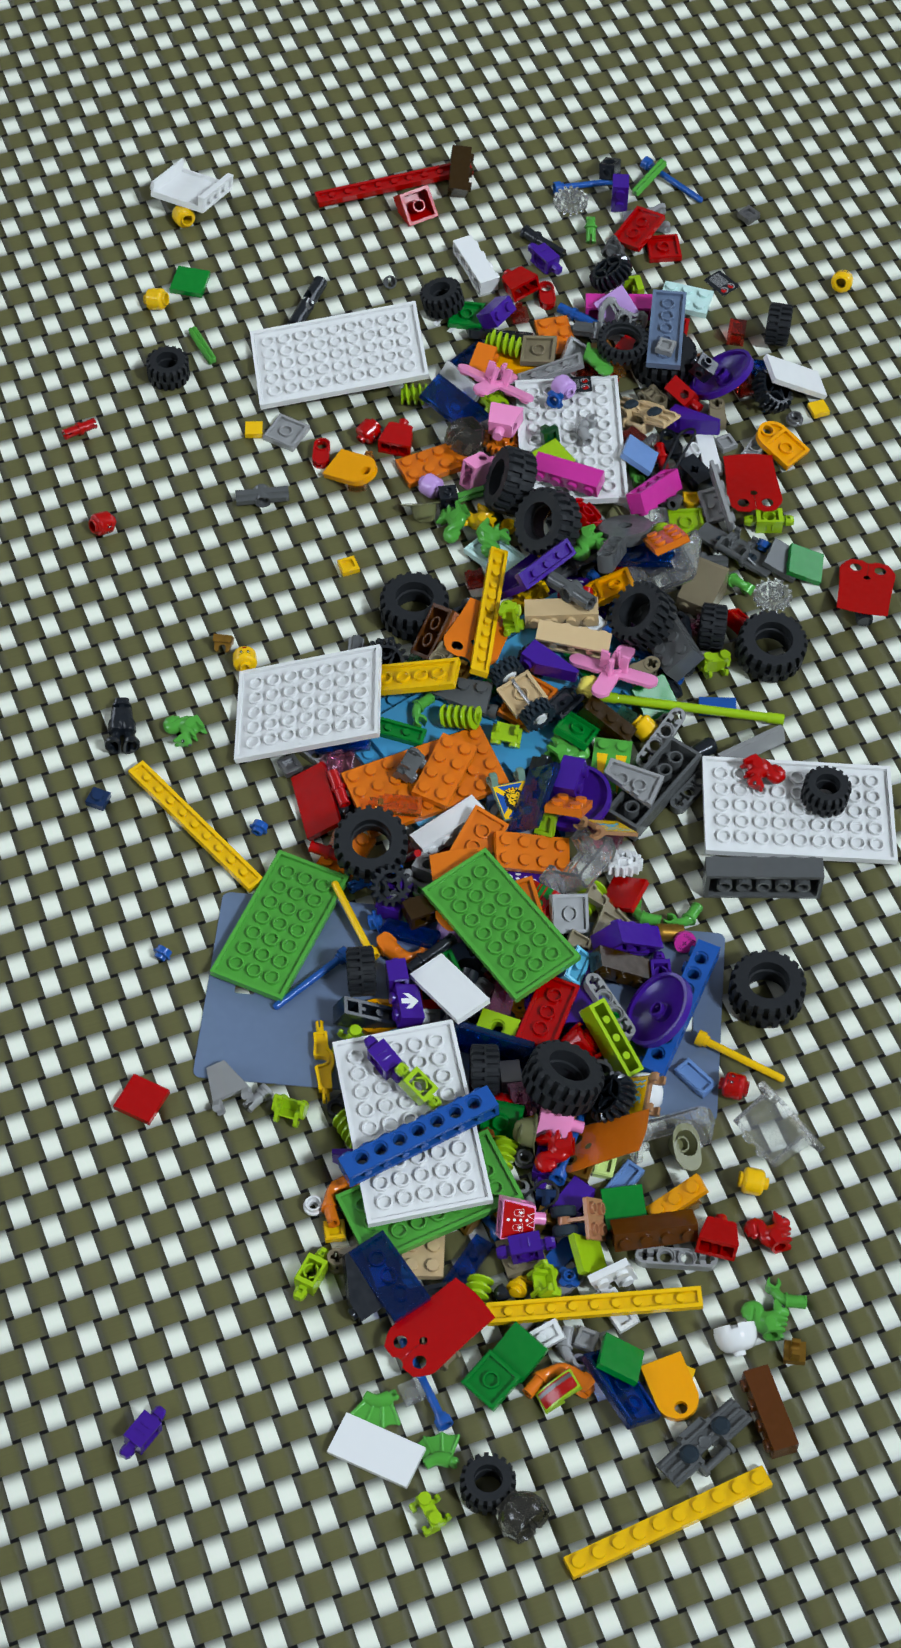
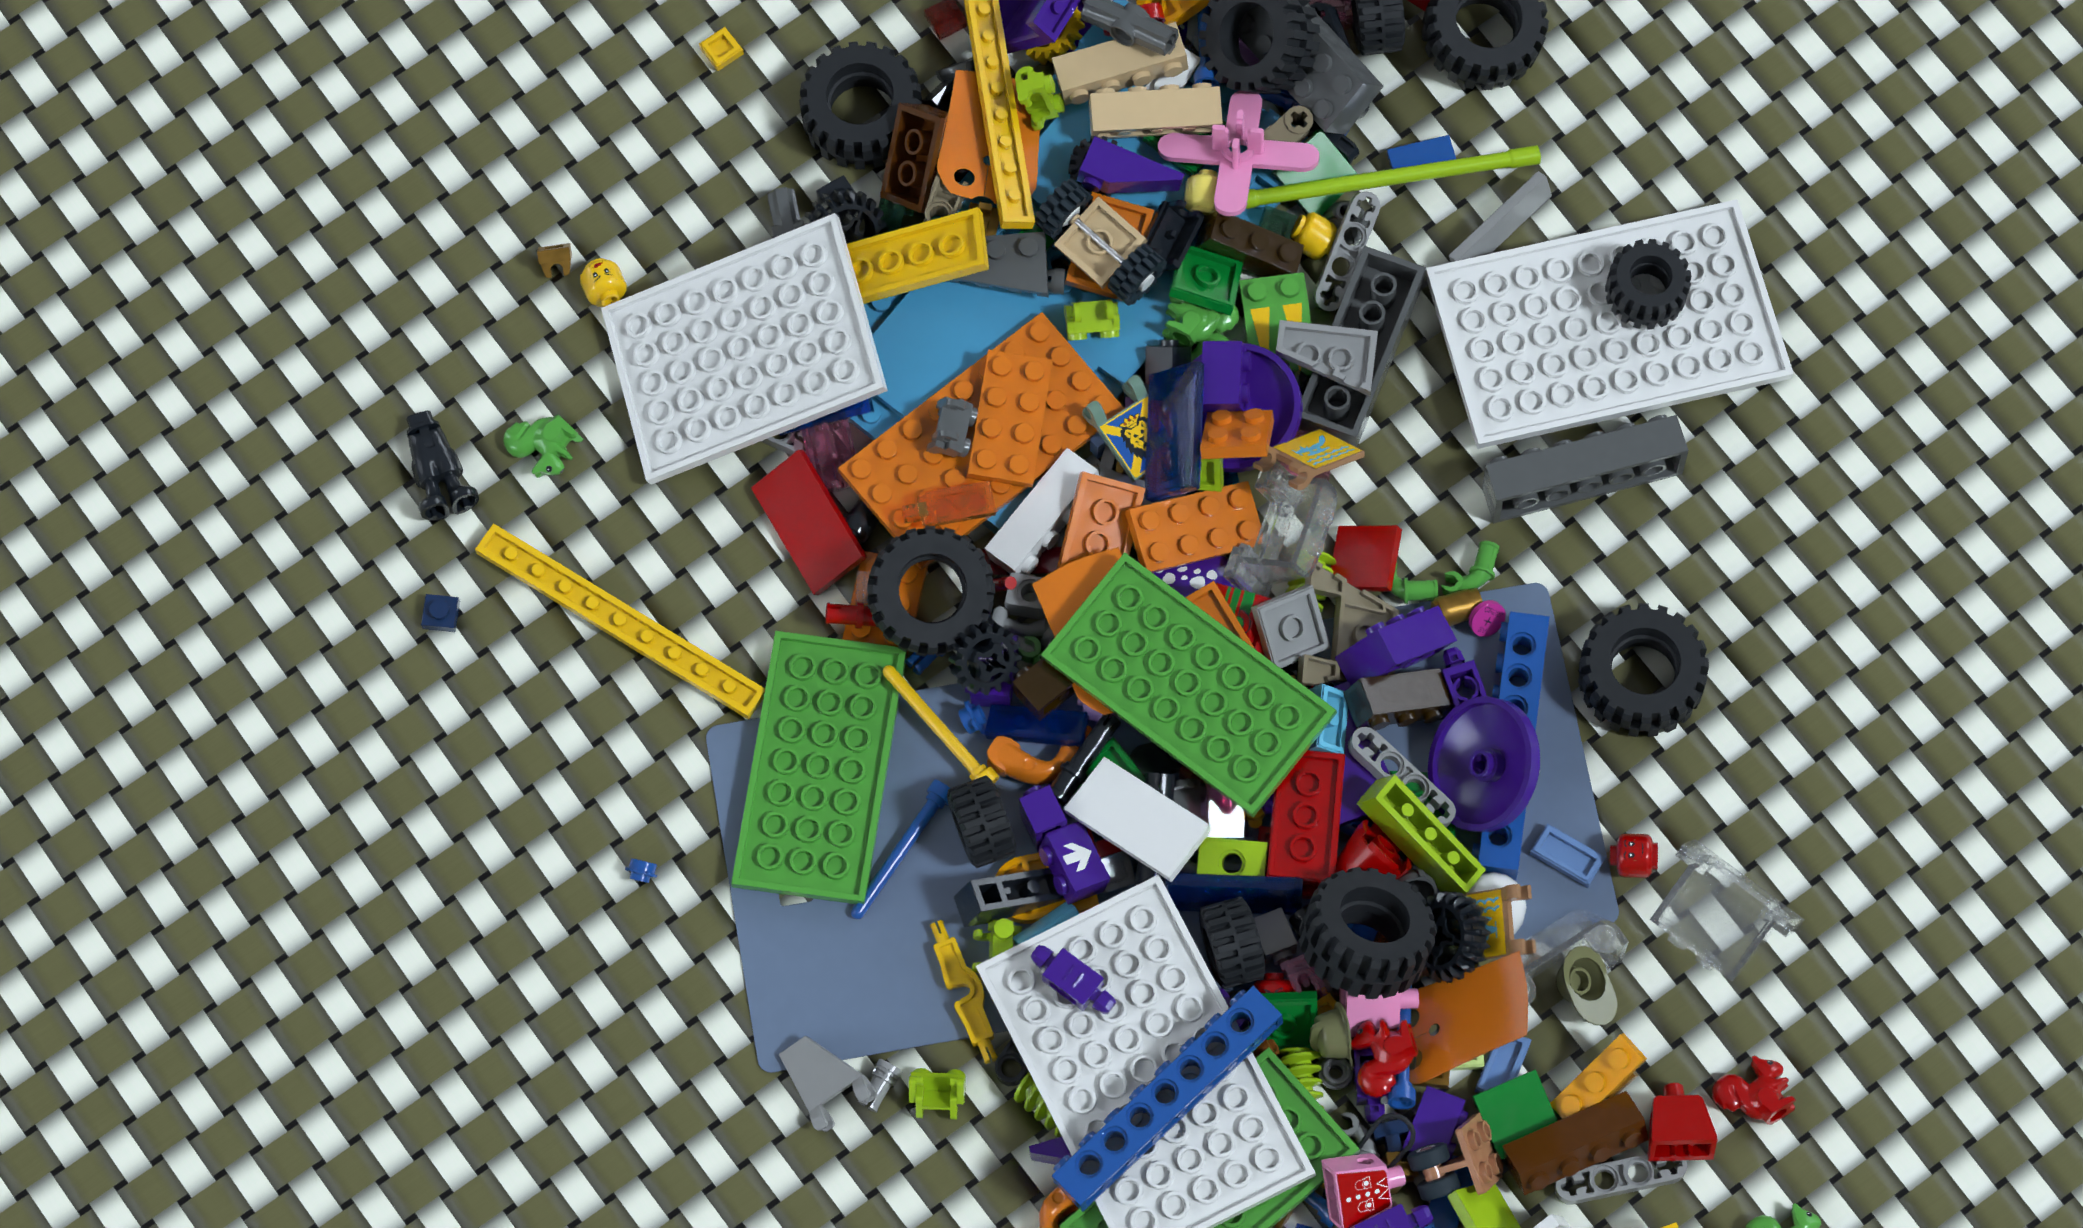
camera: 10 degrees left, 15 degrees up
red head [88,511,116,536] -> none
red tile [113,1074,170,1126] -> none
blue plate [250,819,268,836] -> none
flat silver plate [277,753,303,779] -> none
red pin [326,769,351,808] -> none
green tile [380,717,427,746] -> none
lime piece [394,1062,442,1110] -> none
bright green piece [412,692,435,728] -> none
lime piece [439,704,482,730] -> none
white gear [601,848,643,878] -> none
dark grey beam [669,766,702,815] -> none
black piece [691,737,718,759] -> none
yellow piece [694,1030,785,1083] -> none
lime piece [697,649,731,679] -> none
yellow head [737,1167,769,1196] -> none
red animal [740,753,786,792] -> none
bright green piece [765,1277,807,1309] -> none

